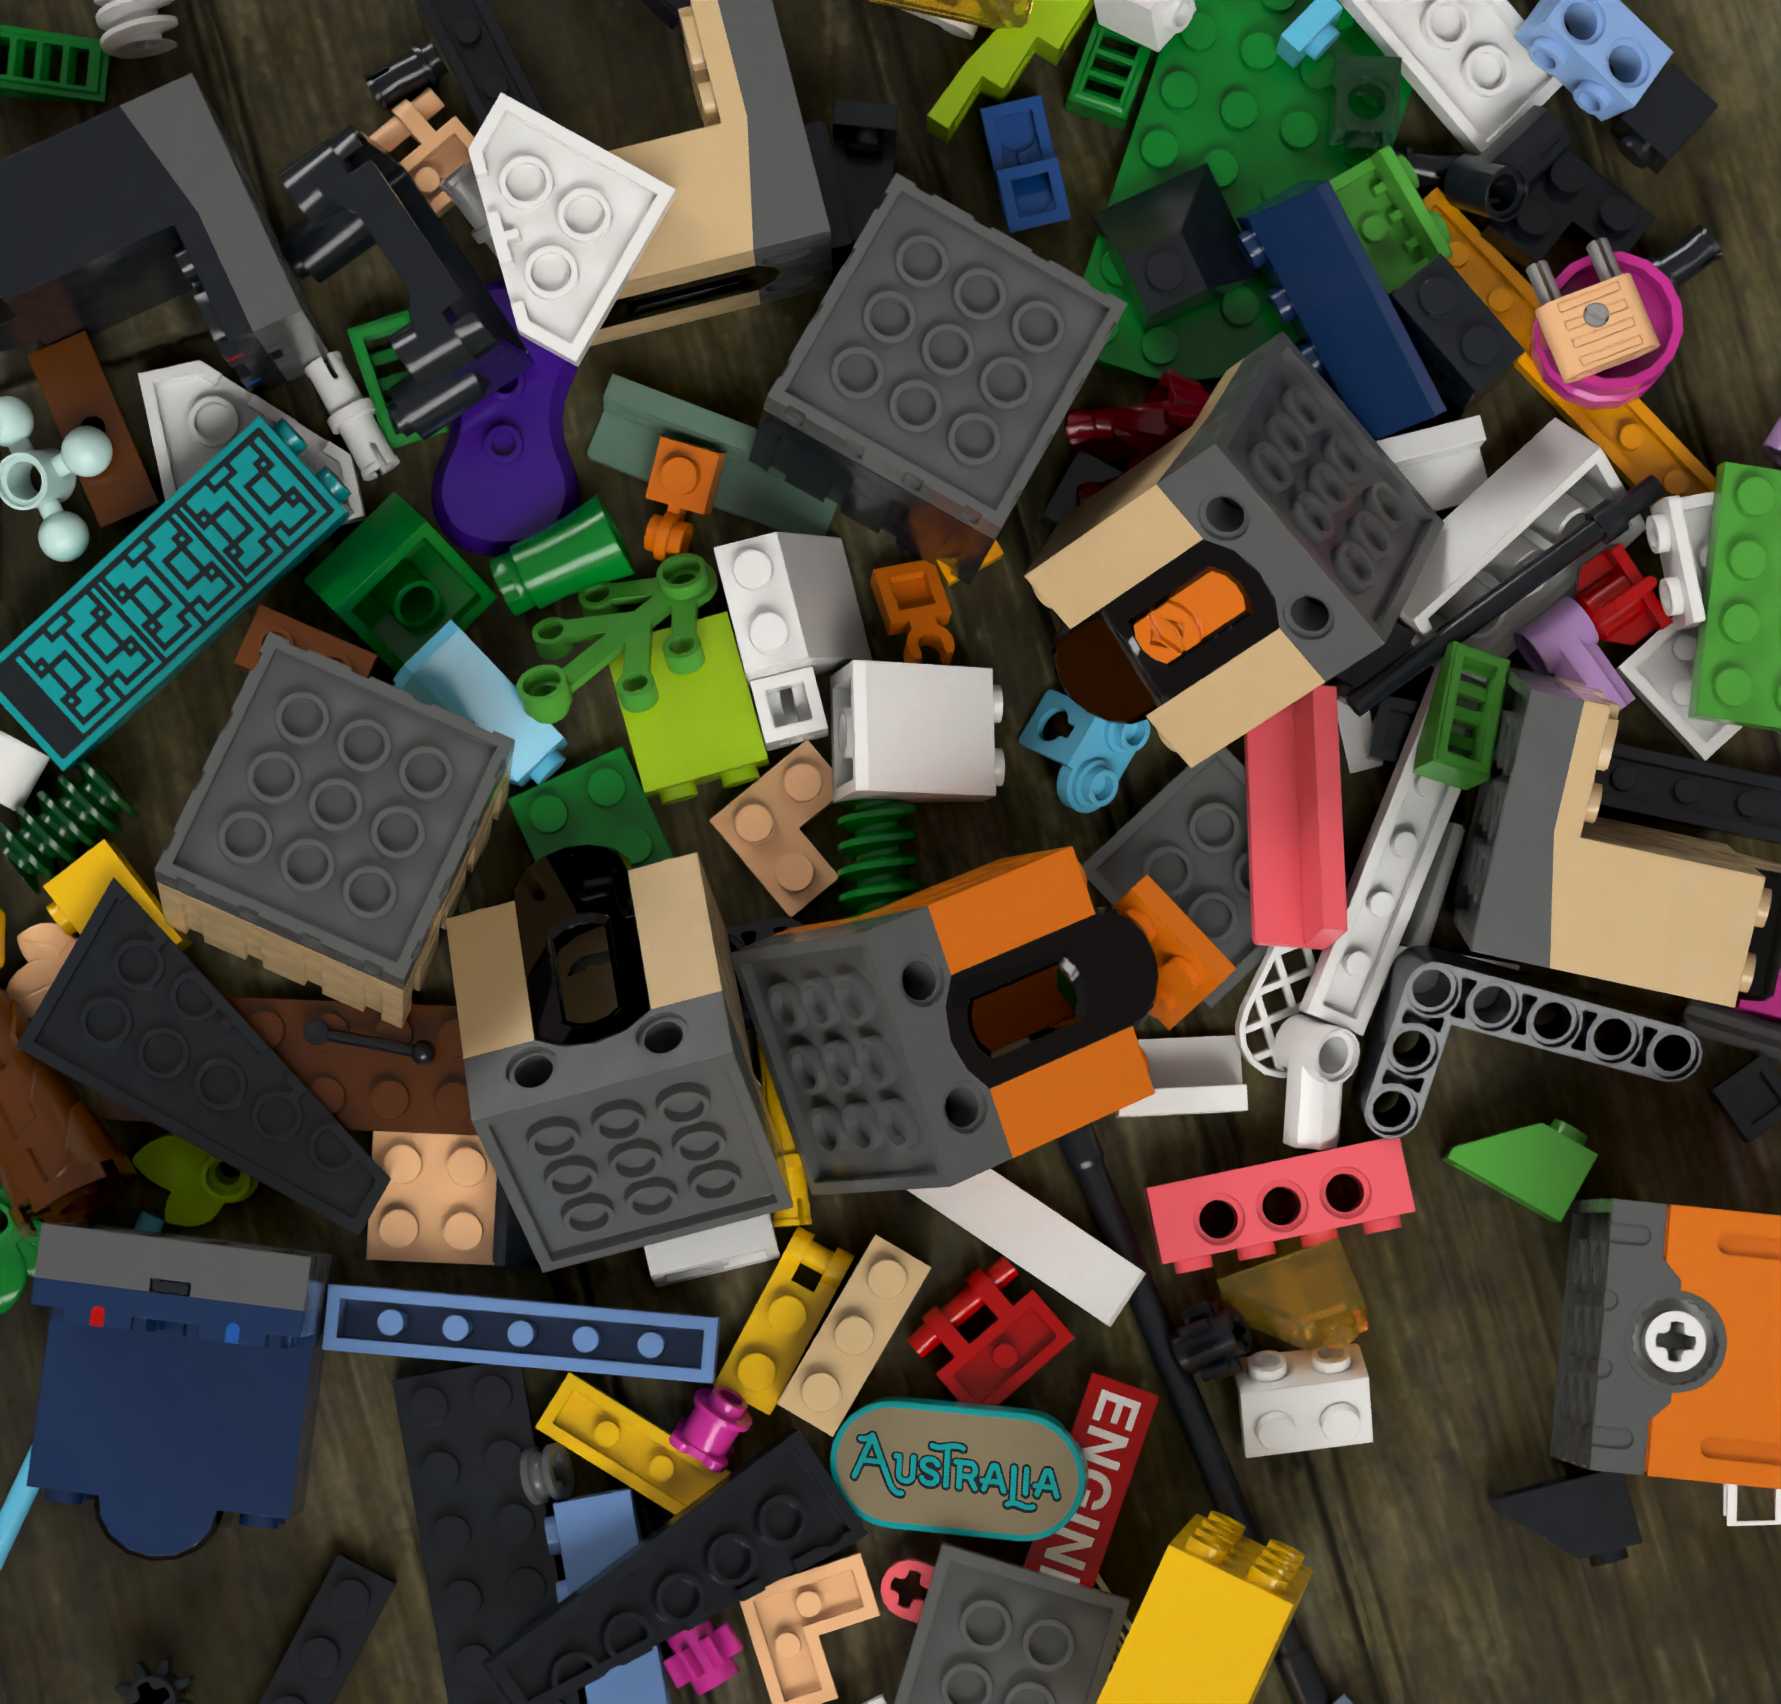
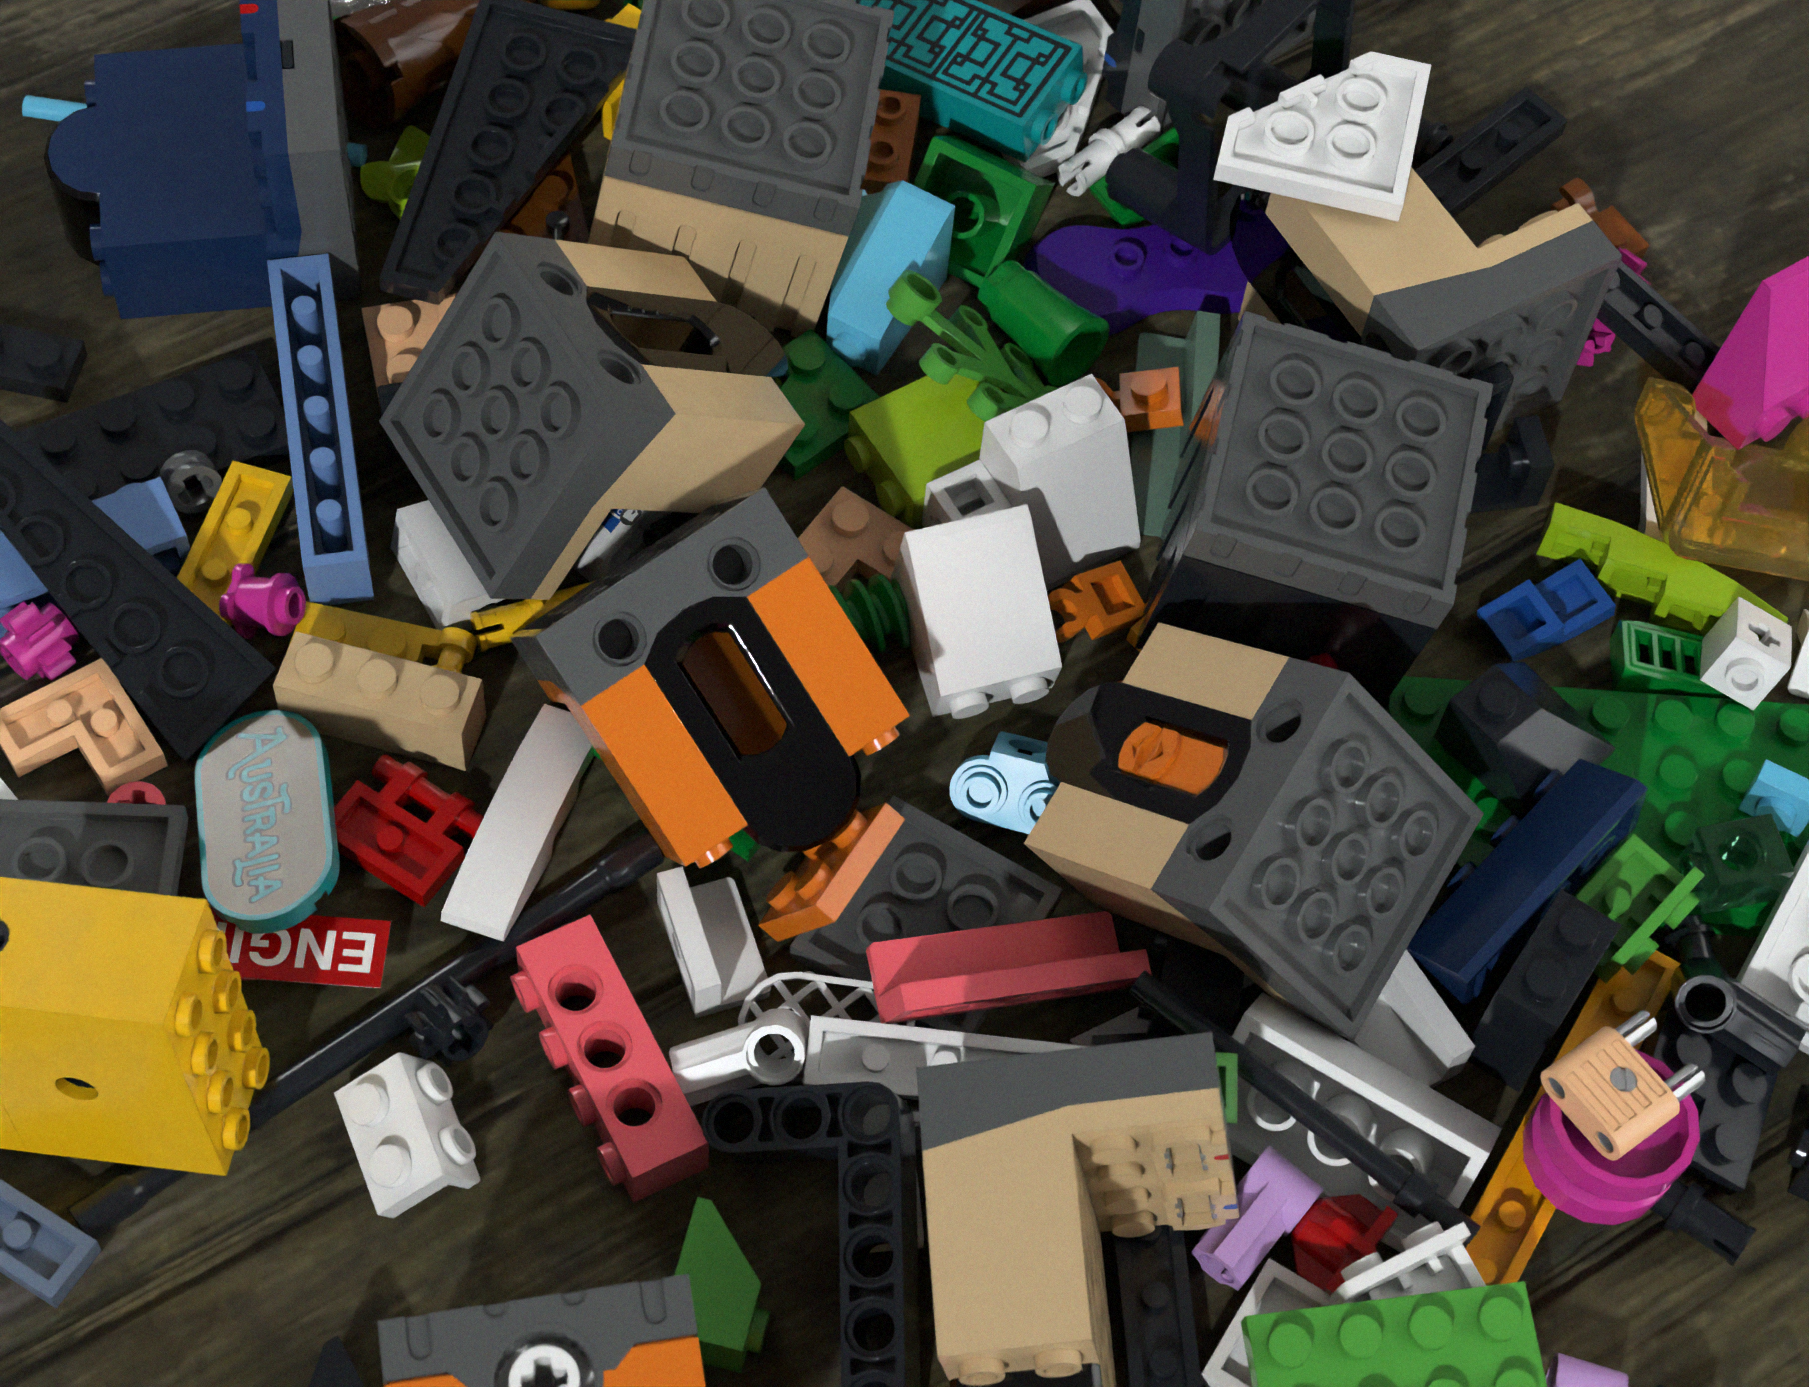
camera: 70 degrees right, 25 degrees down
clear yellow slope [1217,1237,1369,1351] -> none

